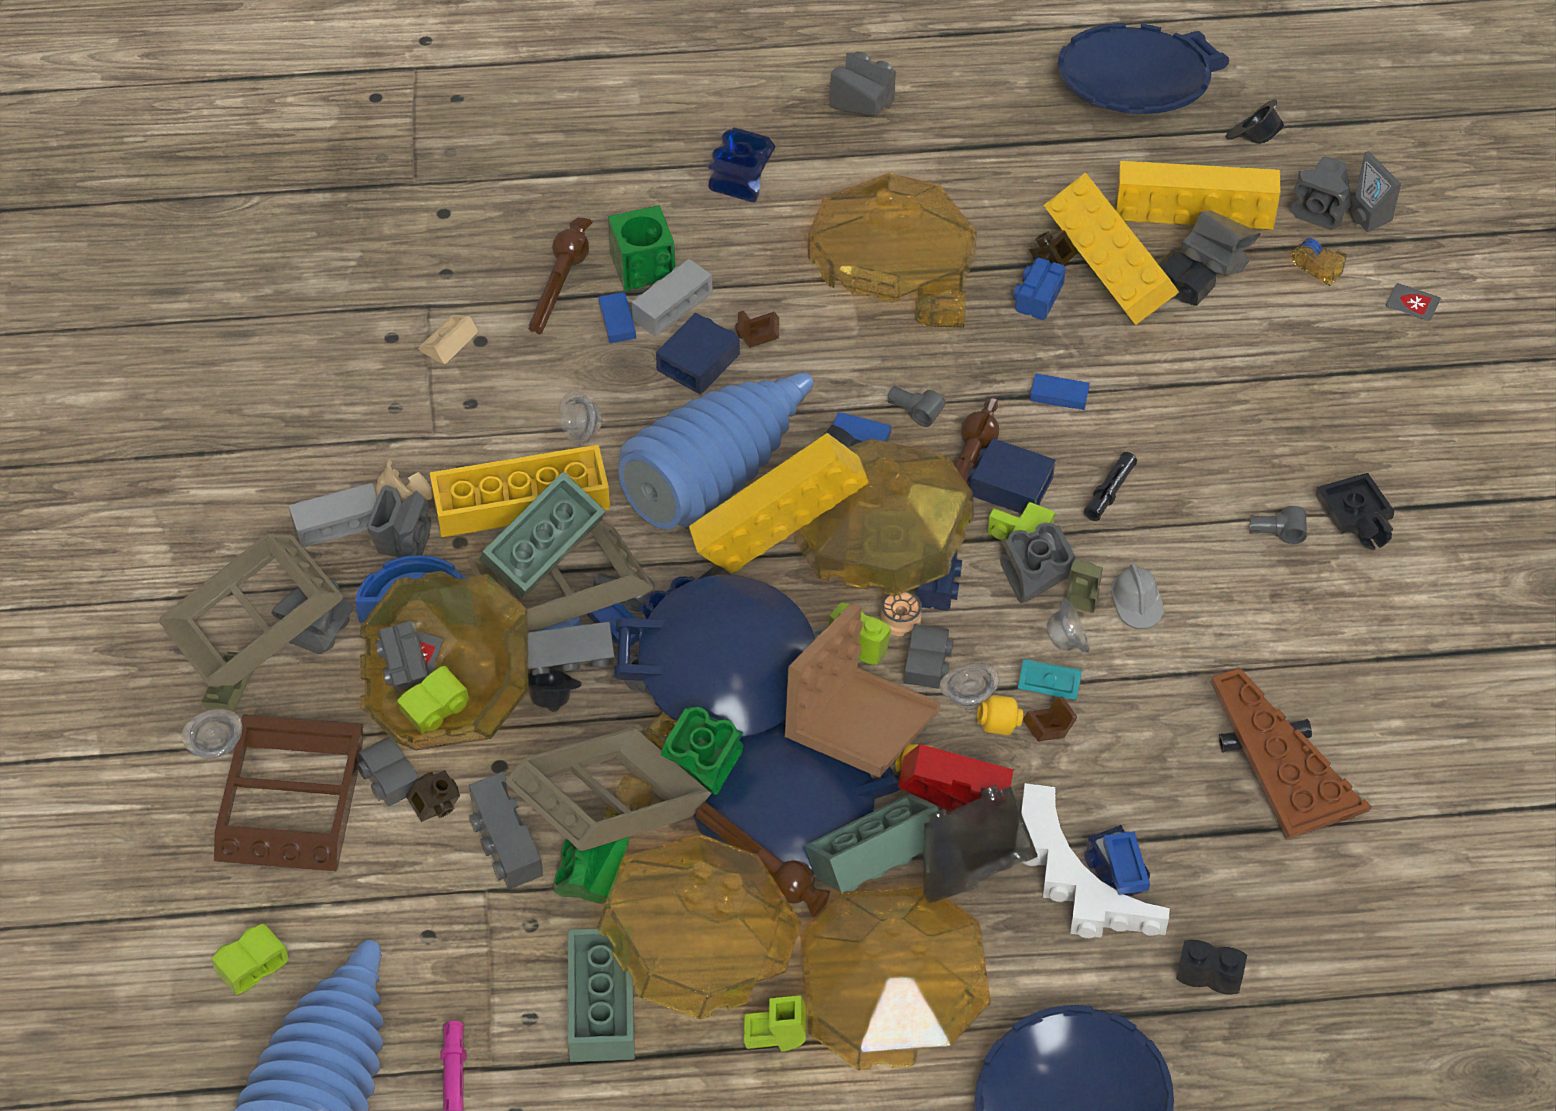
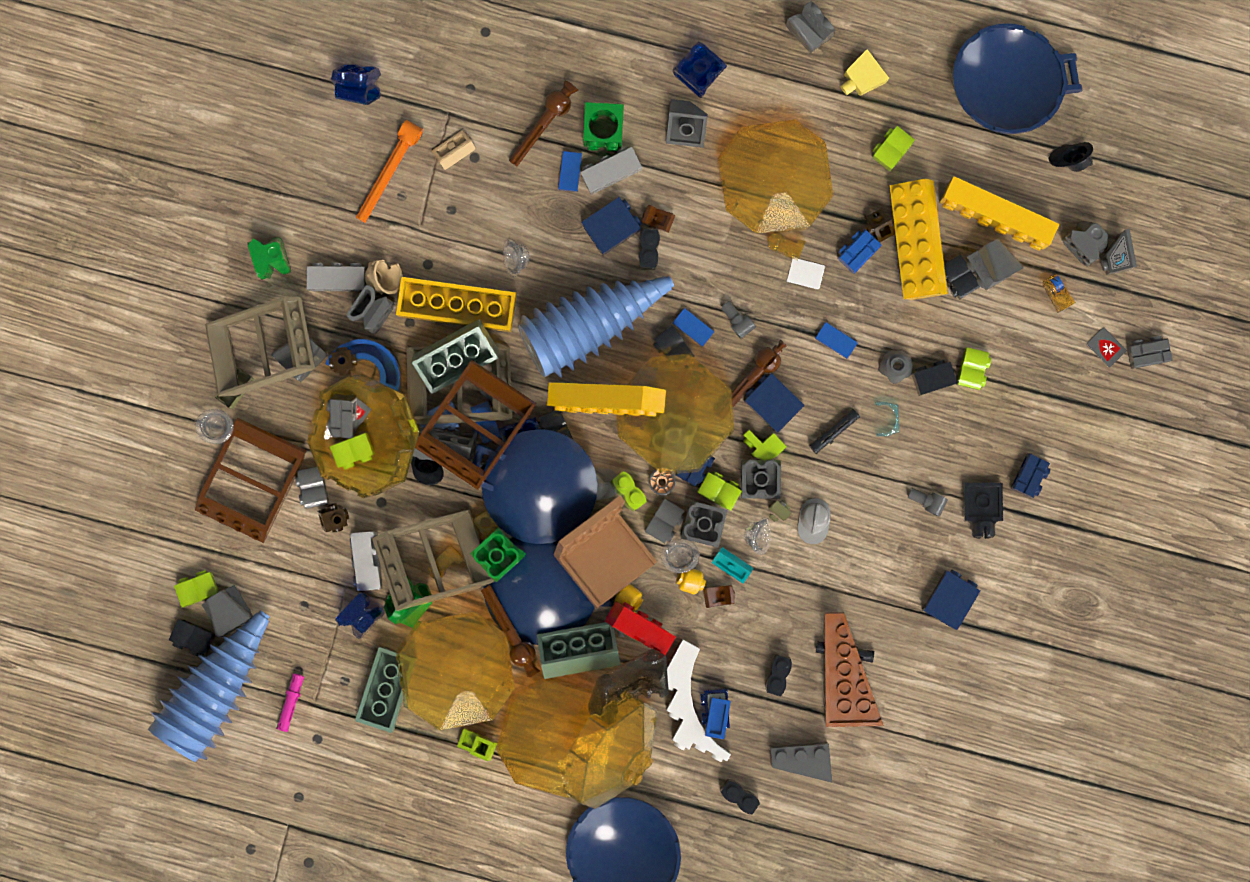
camera: 25 degrees right, 35 degrees up
none -> black brick [169,618,215,657]
none -> dark grey piece [202,585,253,638]
none -> green piece [247,237,291,280]
none -> dark brown brick [329,347,358,376]
none -> clear blue piece [331,64,381,105]
none -> clear blue piece [335,592,385,639]
none -> orange piece [356,120,423,223]
none -> reddish brown window [414,360,536,490]
none -> clear yellow windscreen [563,691,658,809]
none -> black brick [639,229,660,270]
none -> dark grey slope [666,99,708,148]
none -> dark grey piece [681,501,728,548]
none -> lime brick [697,471,742,511]
none -> black brick [765,654,792,696]
none -> dark grey wedge [770,742,832,783]
none -> white sticker [787,258,825,289]
none -> light yellow torso [840,49,889,96]
none -> lime brick [872,126,915,172]
none -> clear light blue cap [875,402,899,437]
none -> dark grey piece [878,350,913,384]
none -> black brick [912,360,957,396]
none -> dark blue brick [922,570,981,630]
none -> lime brick [956,347,991,390]
none -> dark blue brick [1011,453,1051,498]
none -> dark grey brick [1127,336,1172,369]

